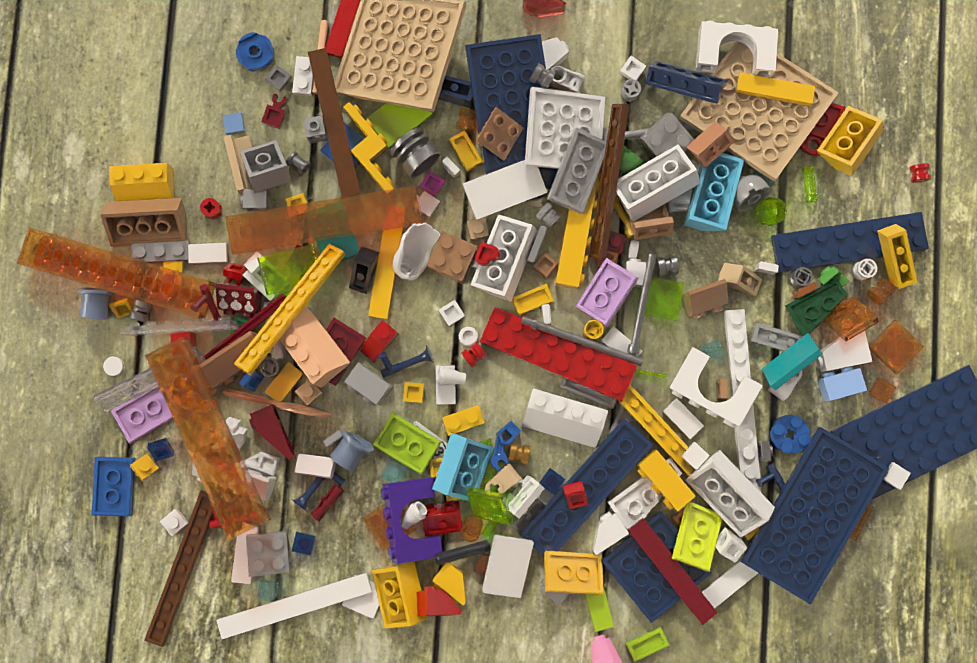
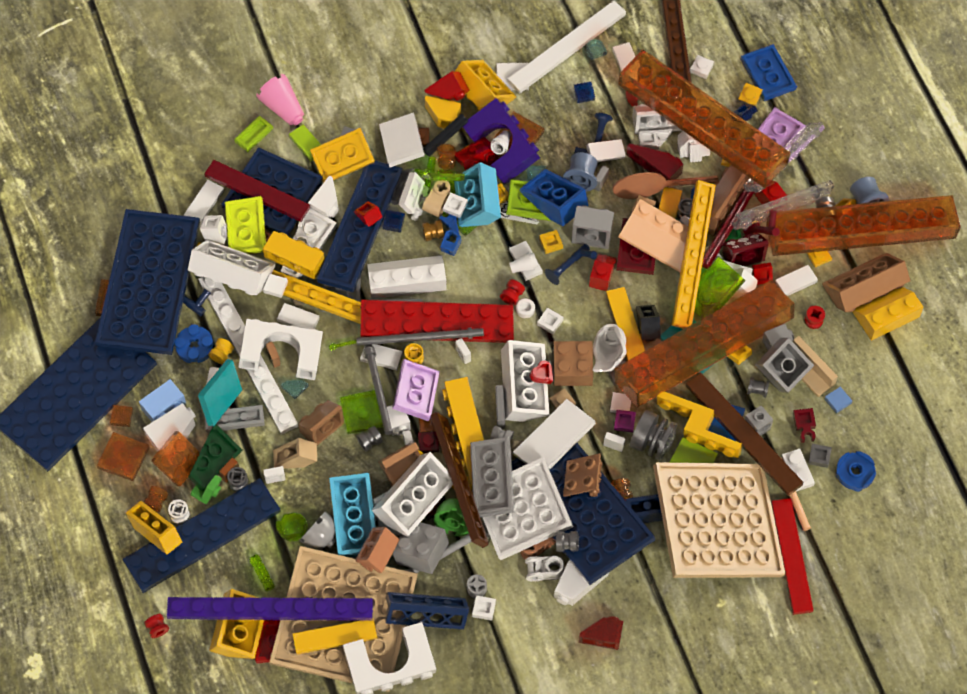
camera: 155 degrees right, 20 degrees down
white tile [103,357,125,376] -> none
light grey plate [131,241,190,264] -> none
light grey brick [246,530,289,577] -> none
dark red pin [310,483,345,522] -> none
yellow plate [442,405,485,436] -> none
yellow tile [449,130,484,173] -> none
yellow tile [512,284,554,316] -> none
medium nougat tile [532,252,559,279] -> none
flat silver plate [757,441,773,461] -> none
white tile [883,462,911,490] -> none
none -> dark purple plate [167,597,373,620]
none -> yellow wheel [208,338,234,364]
none -> white plate [443,193,468,218]
none -> blue slope [520,169,588,226]

